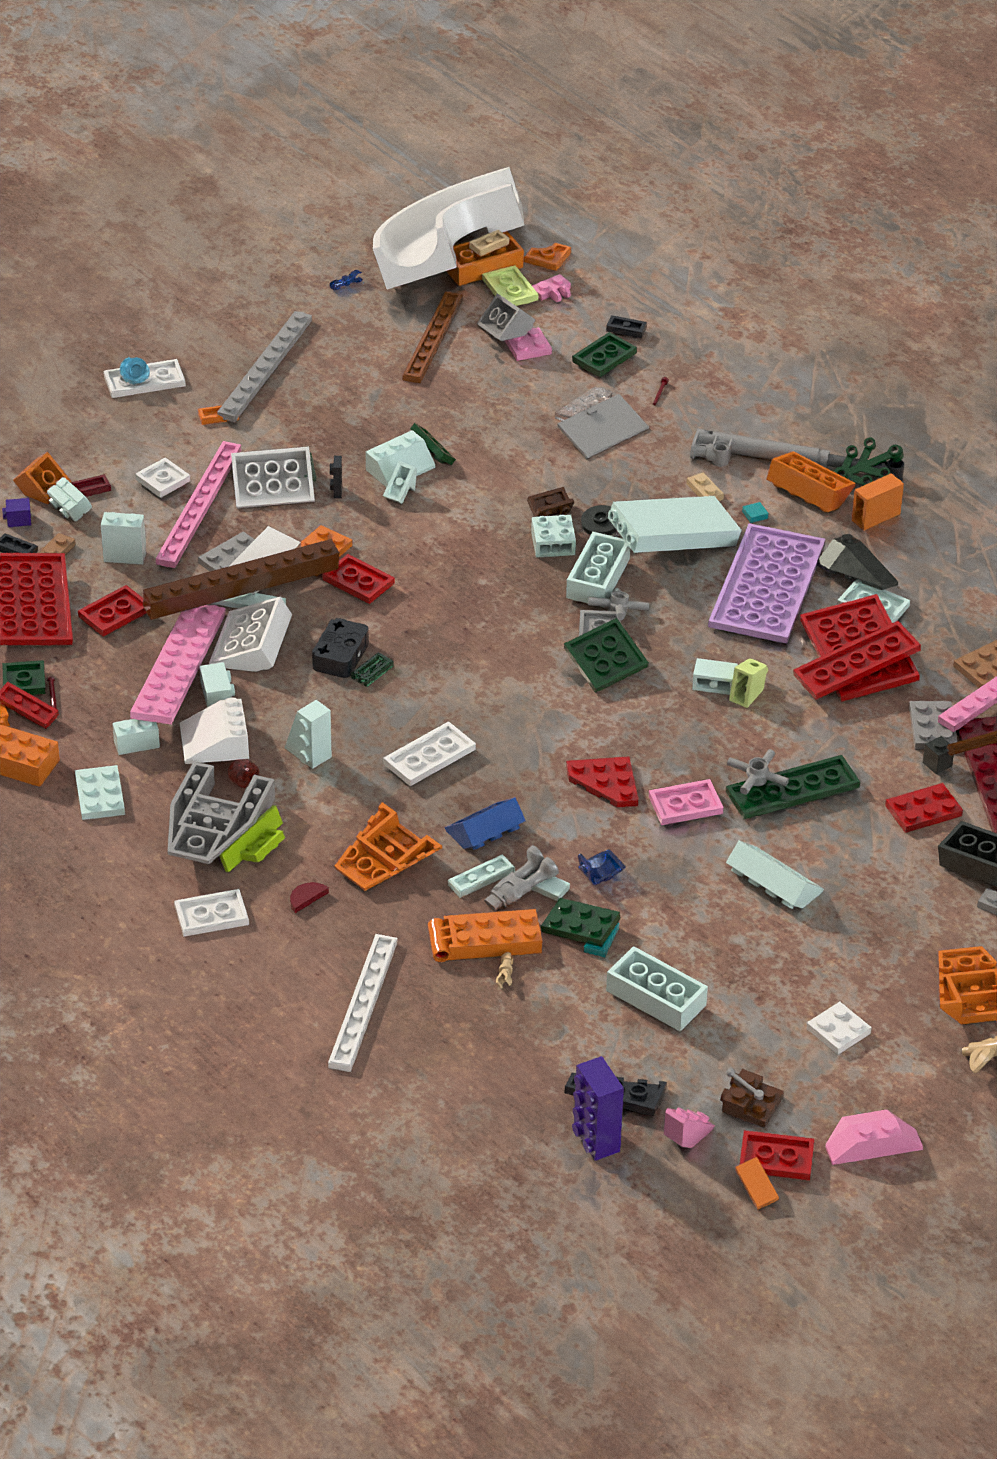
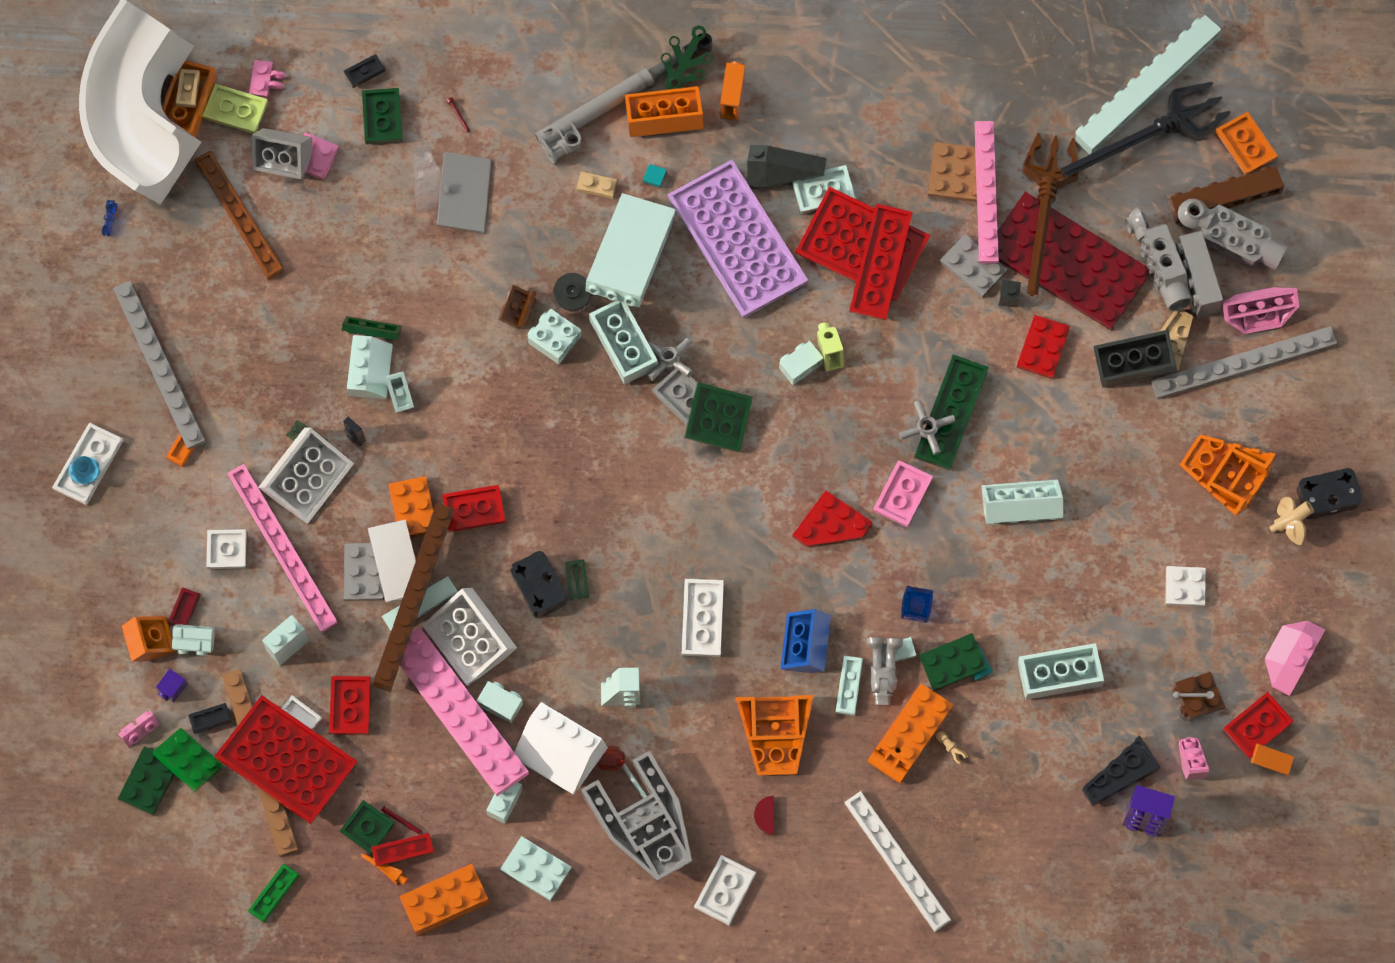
camera: 45 degrees left, 30 degrees up
lime bracket [219,805,285,872] -> none
orange tile [524,243,571,271] -> none
none -> white tile [282,695,323,731]

